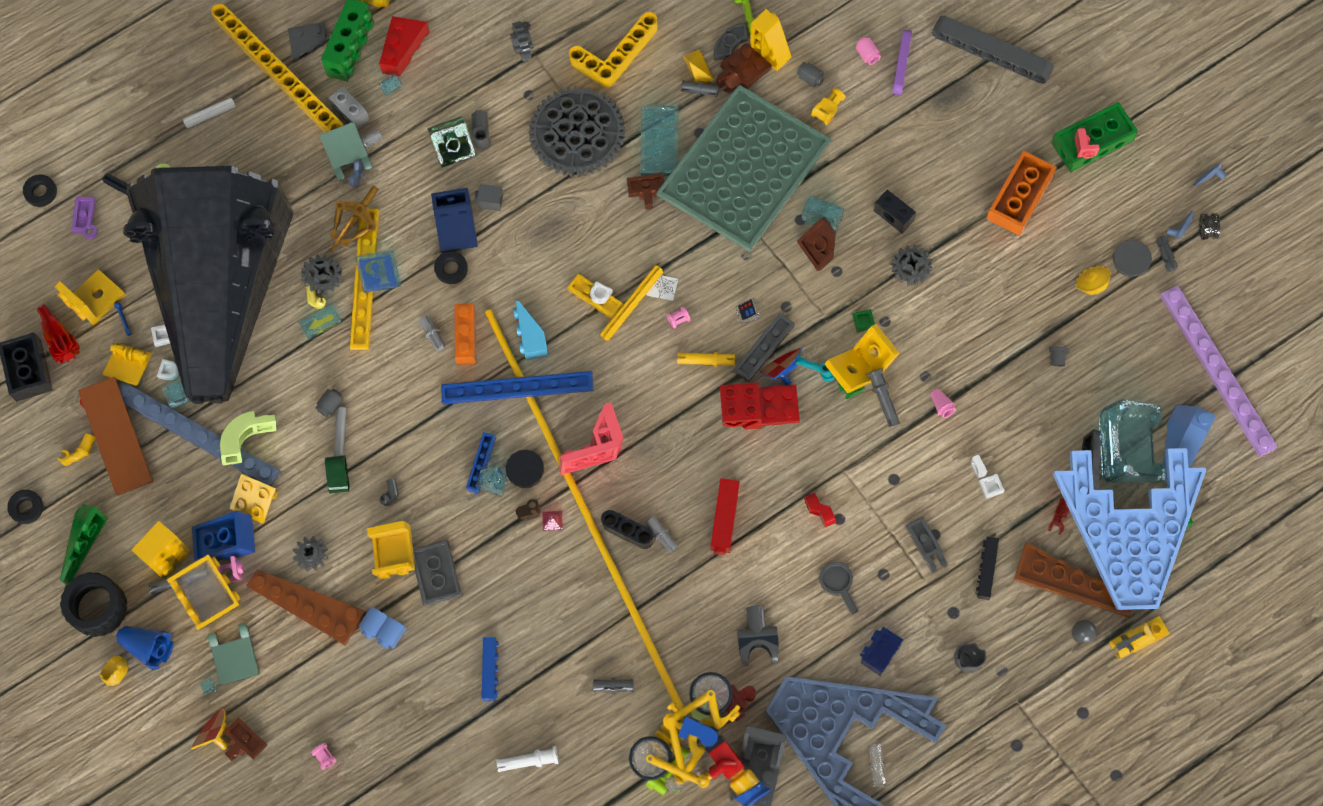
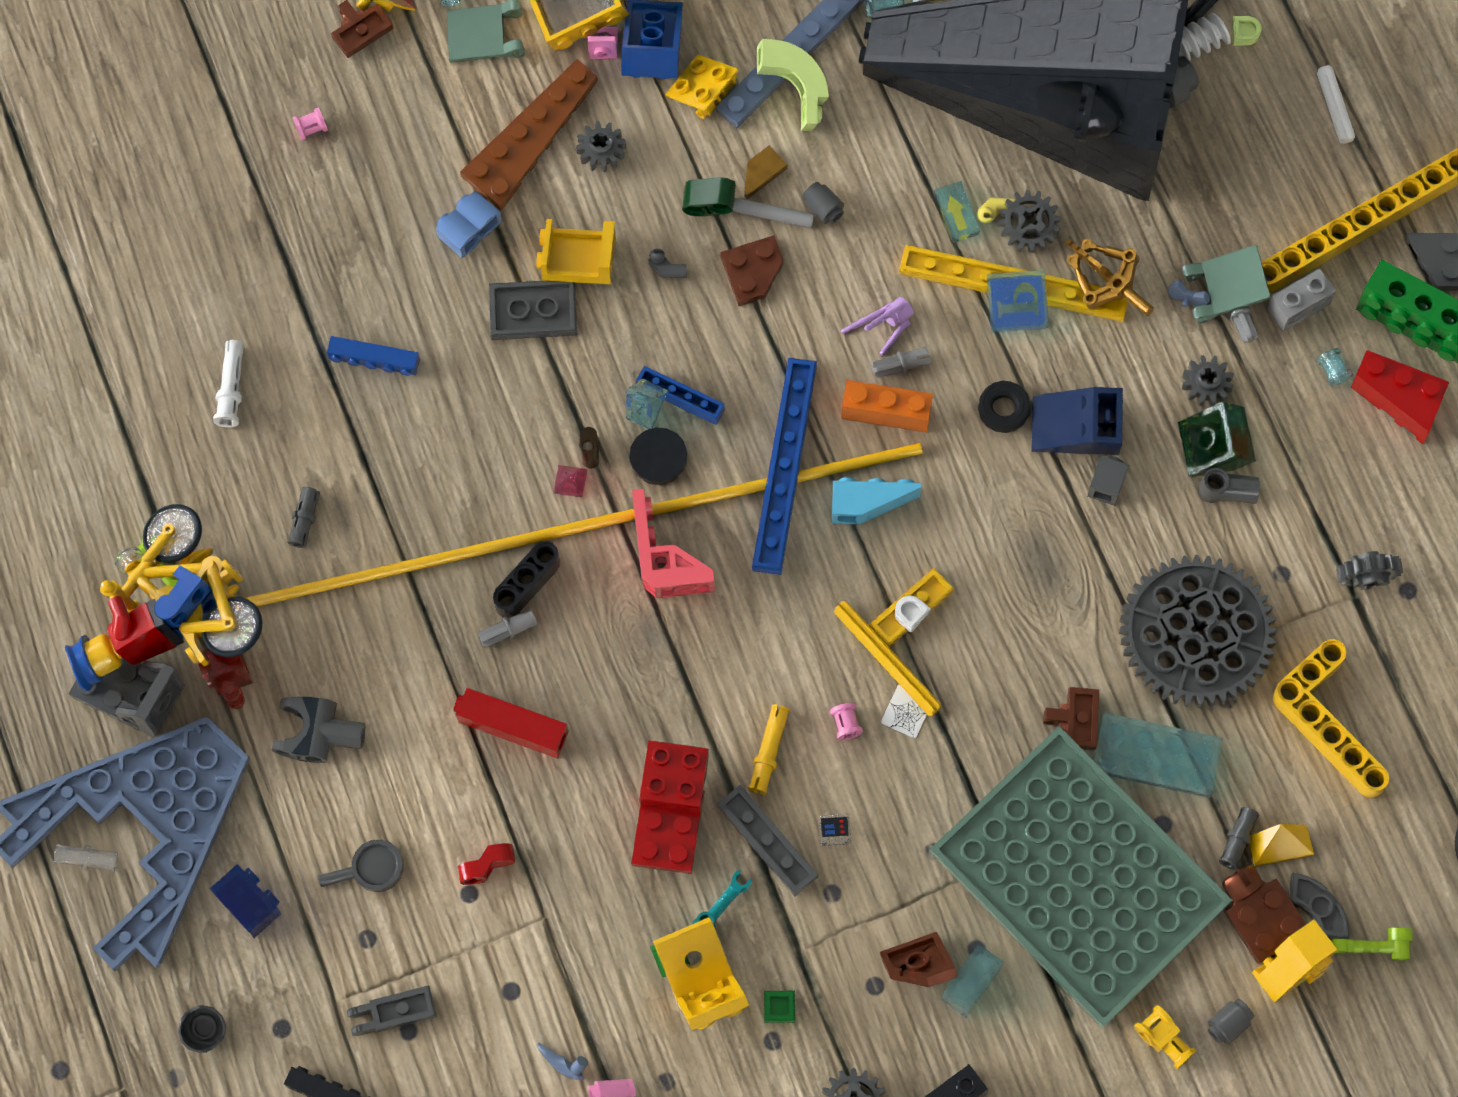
camera: 100 degrees right, 0 degrees up
shield [760,348,802,385] -> none
dark grey pin [866,368,900,427] -> none
none -> sand blue bar [536,1043,588,1080]
none -> copper plate [720,235,783,306]
none -> pearl gold tile [744,145,787,199]
none -> lavender plant [841,297,914,356]
none -> dark grey gear [1182,355,1234,407]

